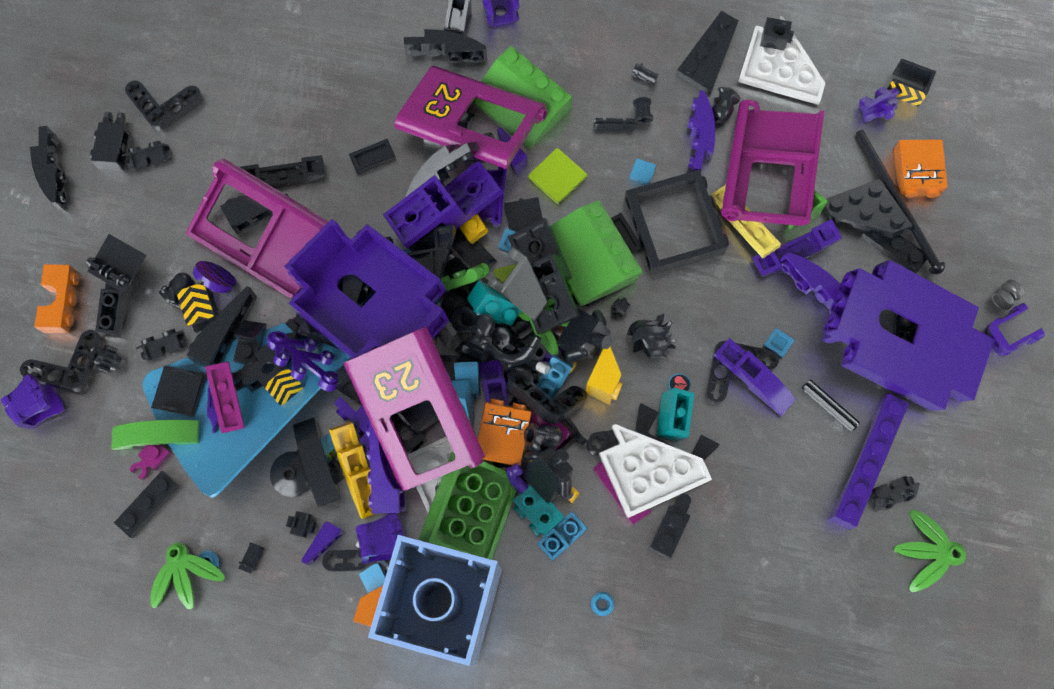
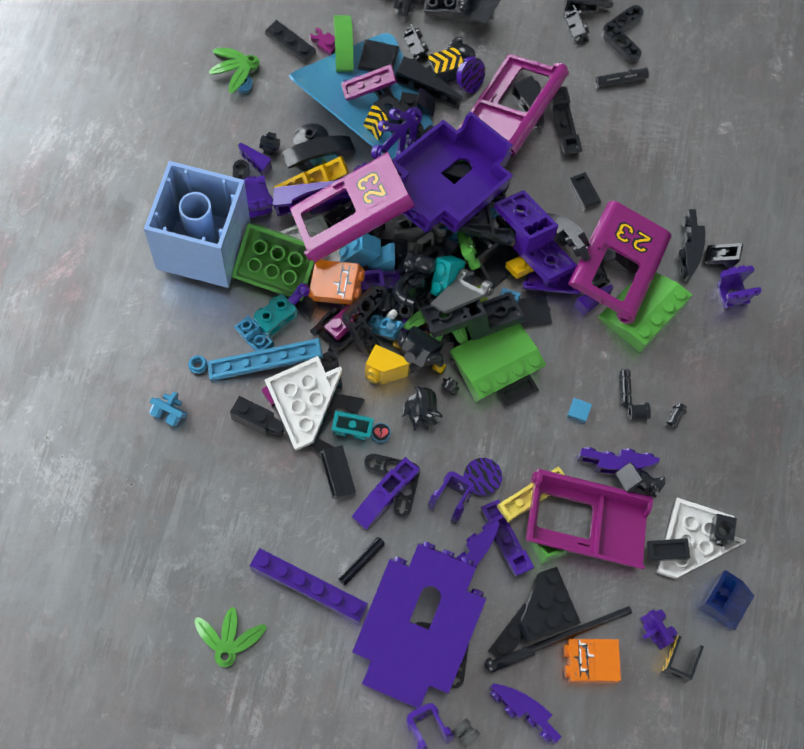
camera: 80 degrees right, 5 degrees down
black pin [238,542,263,574] -> none
black torso [521,447,579,504] -> none
black animal [524,423,563,452] -> none
lime tile [528,148,588,205] -> none
black window [624,170,729,275] -> none
black wing [676,10,739,95] -> none
dark azure tile [763,328,794,359] -> none
black hinge [869,476,920,512] -> none
none -> dark azure hips [149,391,188,426]
none -> dark azure tile [207,338,323,381]
none -> black piece [319,445,356,499]
none -> dark purple piece [428,471,474,523]
none -> dark purple tile [463,458,503,497]
none -> dark purple slope [489,683,562,744]
none -> black pin [595,67,649,87]
none -> slope [616,462,644,493]
none -> black tile [647,538,690,562]
none -> clear blue slope [700,570,755,630]

